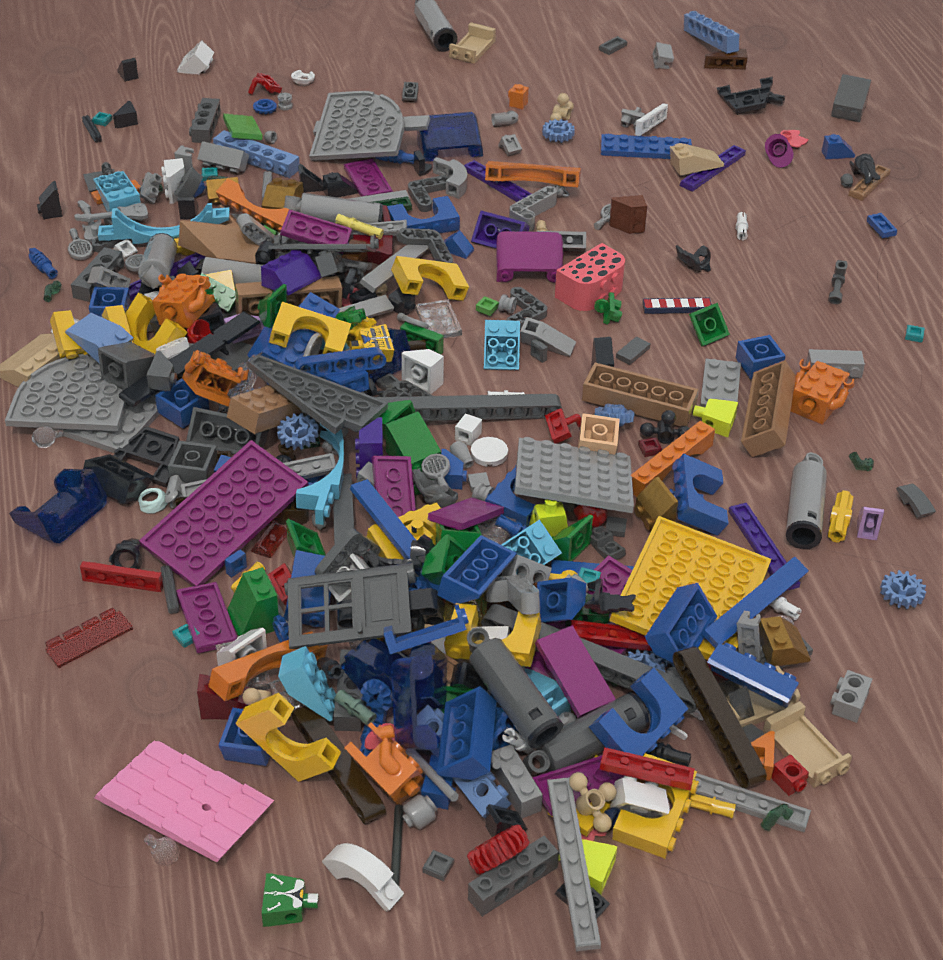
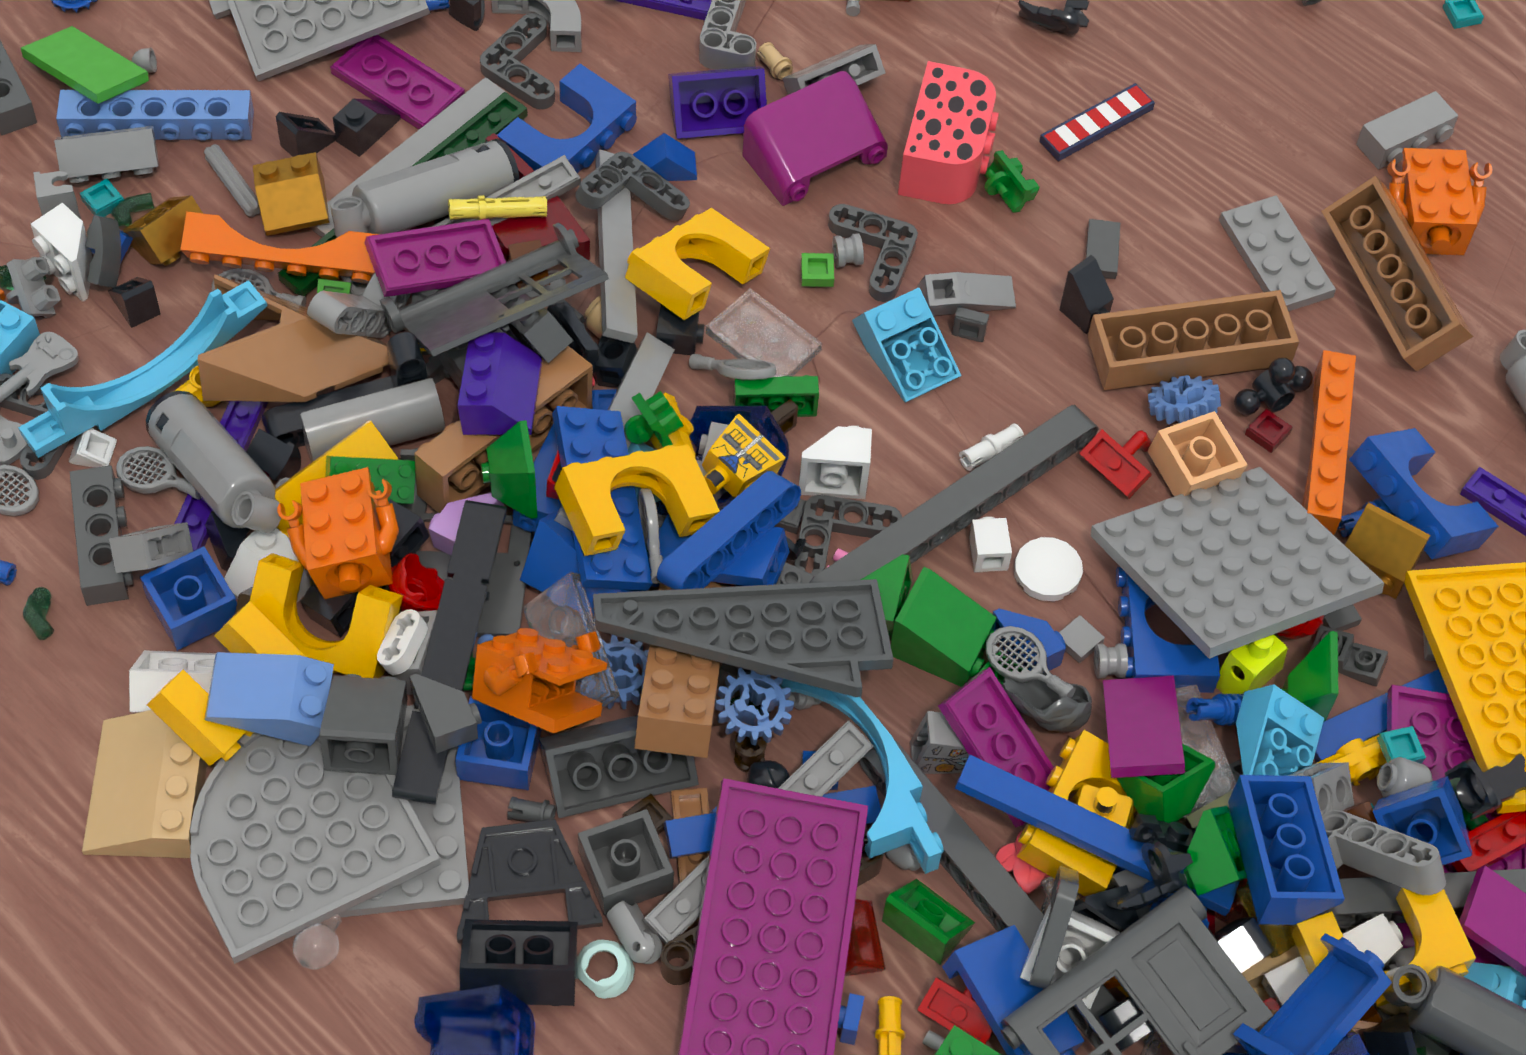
camera: 35 degrees left, 15 degrees up
dark purple slope [355,417,383,478] -> none
light grey cone [450,441,474,469] -> none
green slope [689,302,730,347] -> none
neon yellow torso [693,399,738,437] -> none
blue brick [735,335,786,379] -> none
none -> dark grey pin [508,797,556,822]

